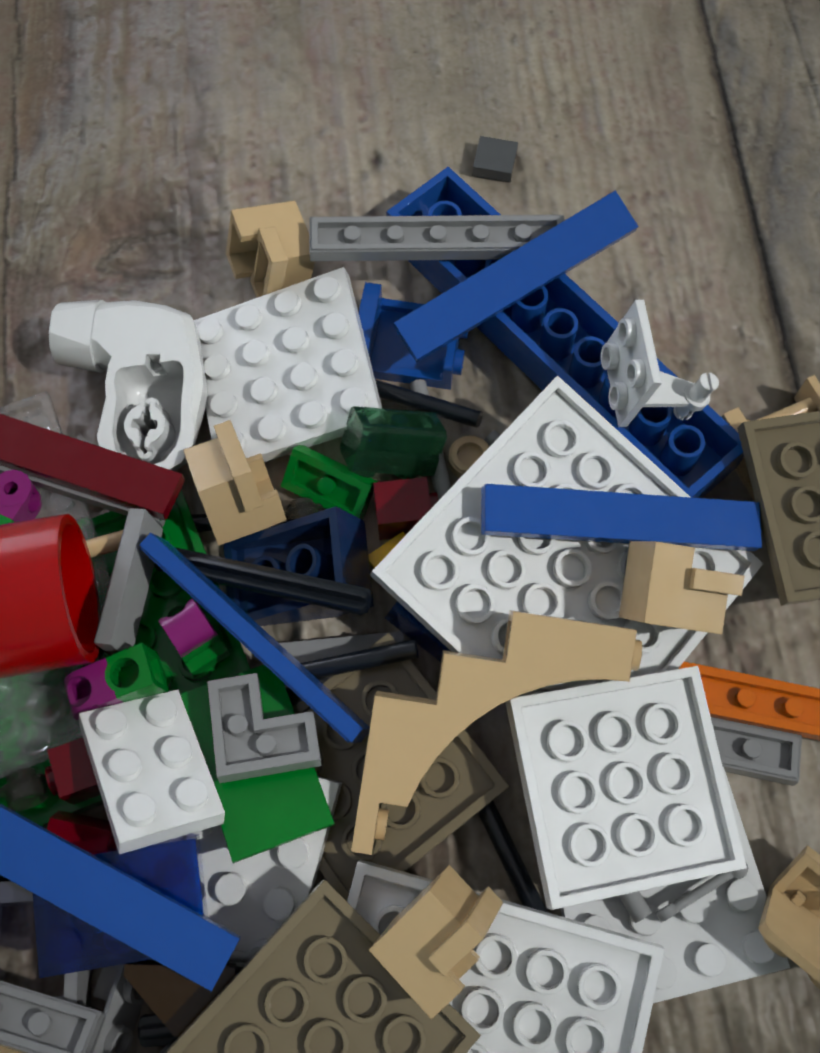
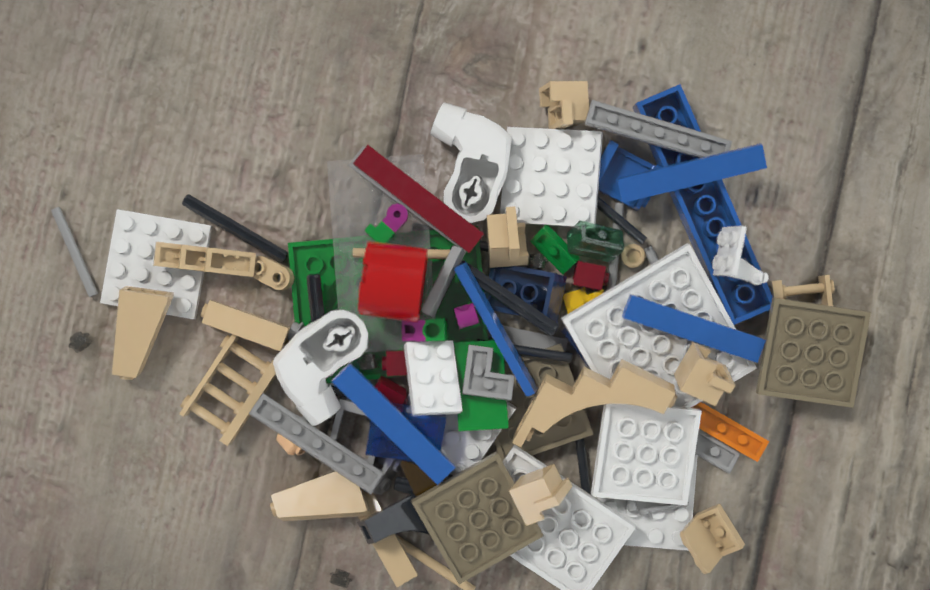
camera: 20 degrees right, 20 degrees up
dark grey tile [472,136,518,182] -> none

